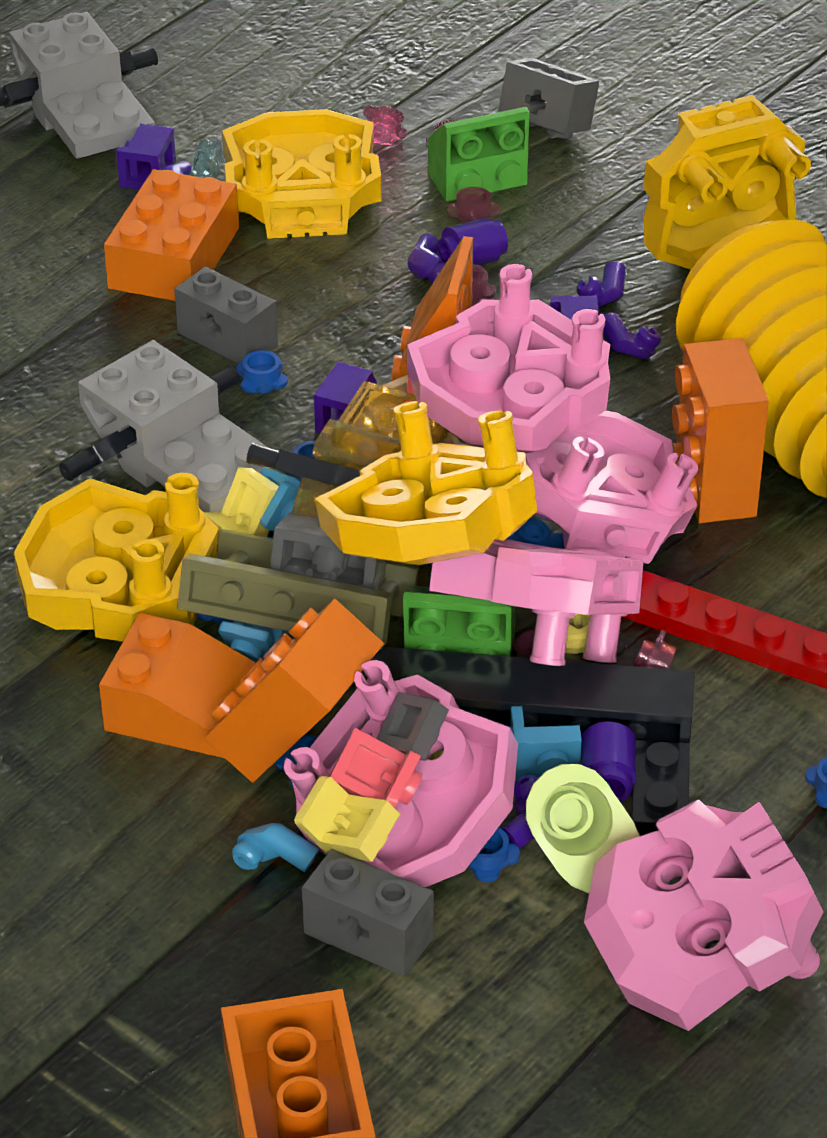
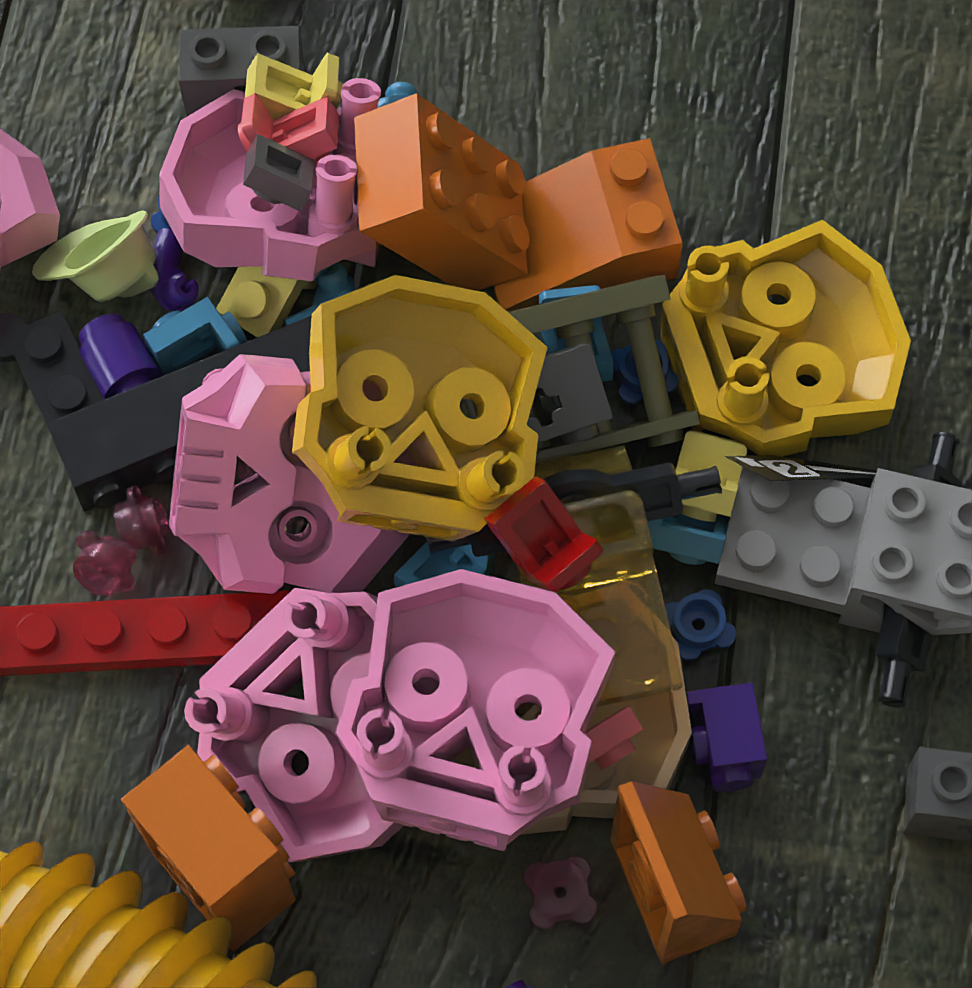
camera: 150 degrees right, 25 degrees up
blue plate [236,350,288,393] -> none
none -> clear pink plate [73,530,138,596]
none -> red bracket [484,476,604,592]
none -> sticker [725,455,877,481]

